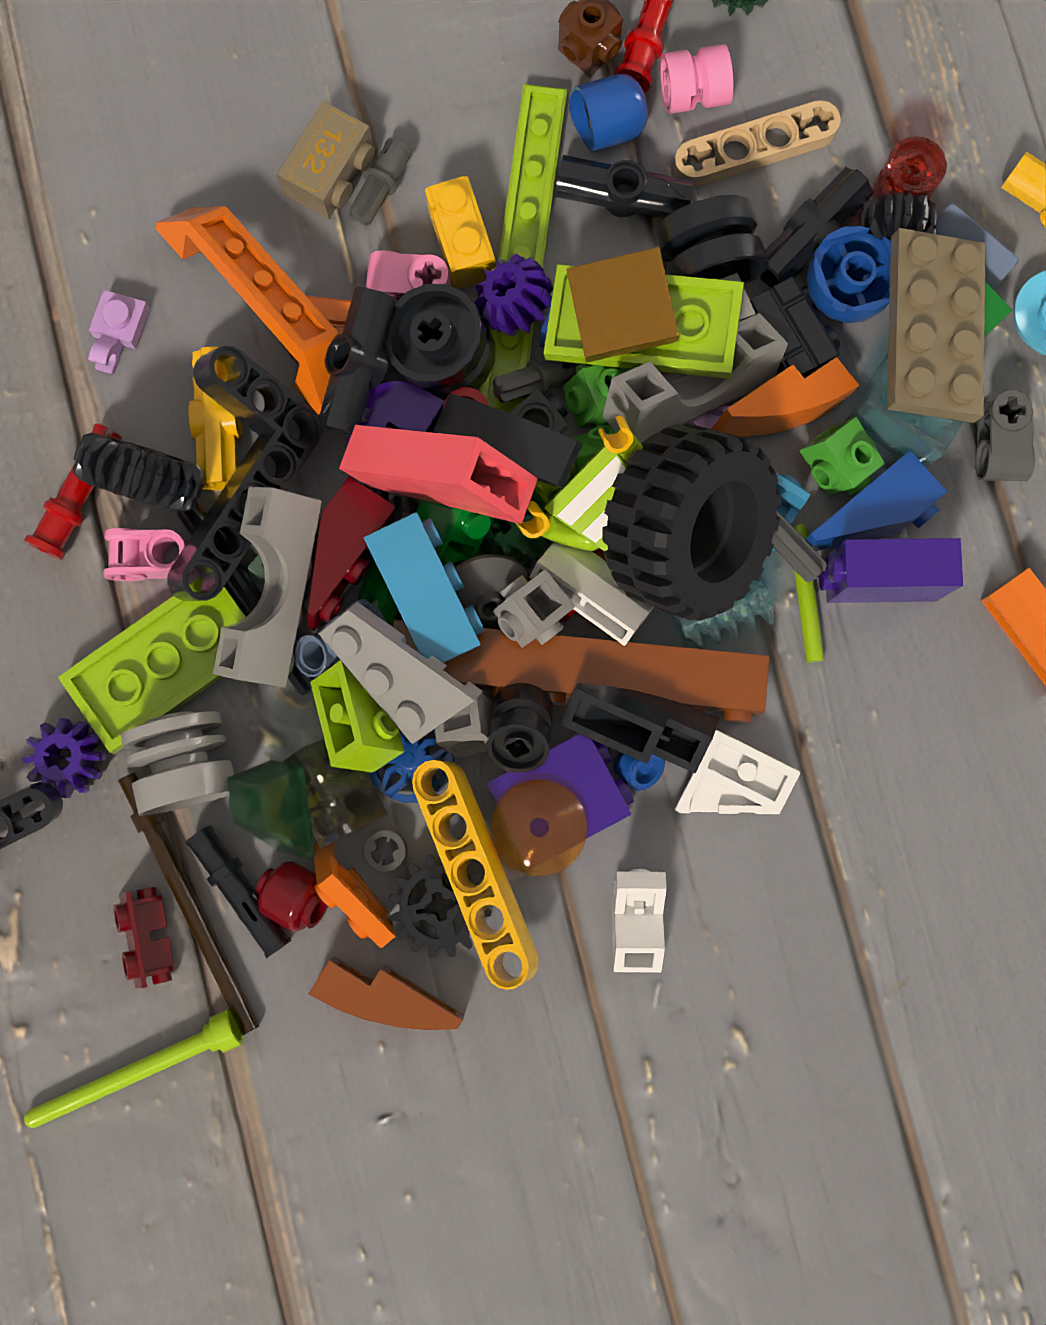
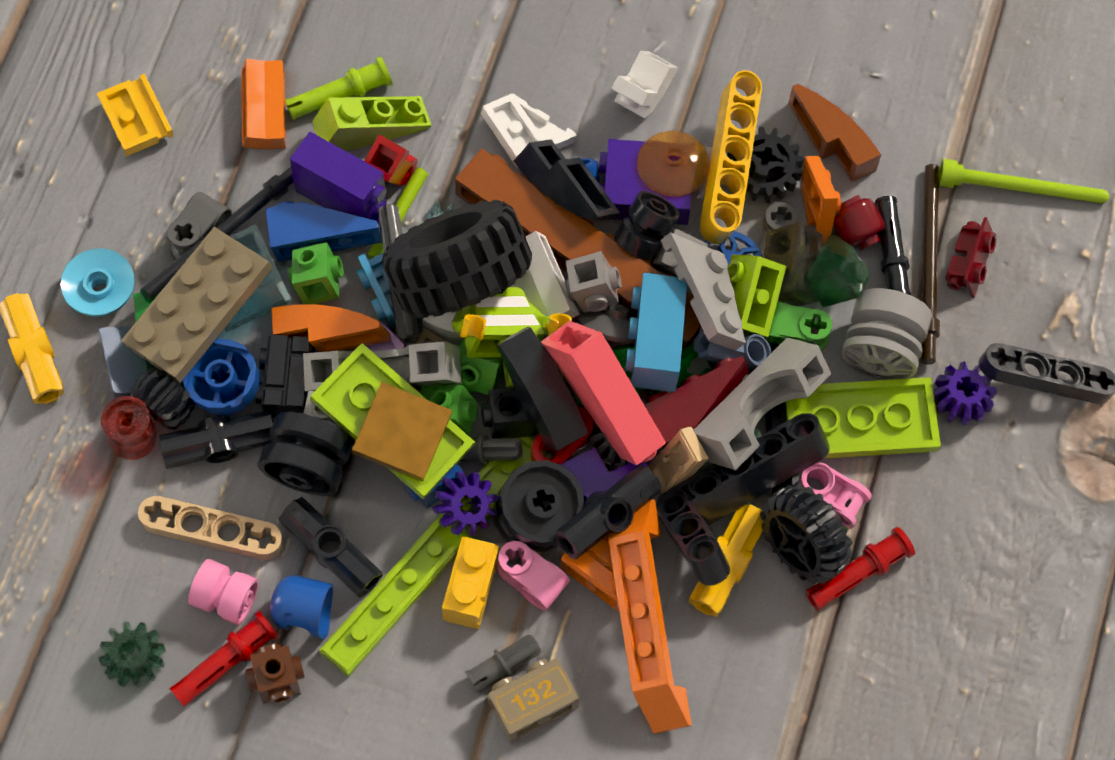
camera: 150 degrees left, 15 degrees down
lavender plate [88,290,150,374] -> none
none -> black bar [140,166,294,300]
none -> lime pin [285,56,393,121]
none -> lime slope [312,96,432,151]
none -> red leg [364,135,418,186]
none -> tan plate [648,426,709,494]
none -> bright green piece [764,302,832,351]

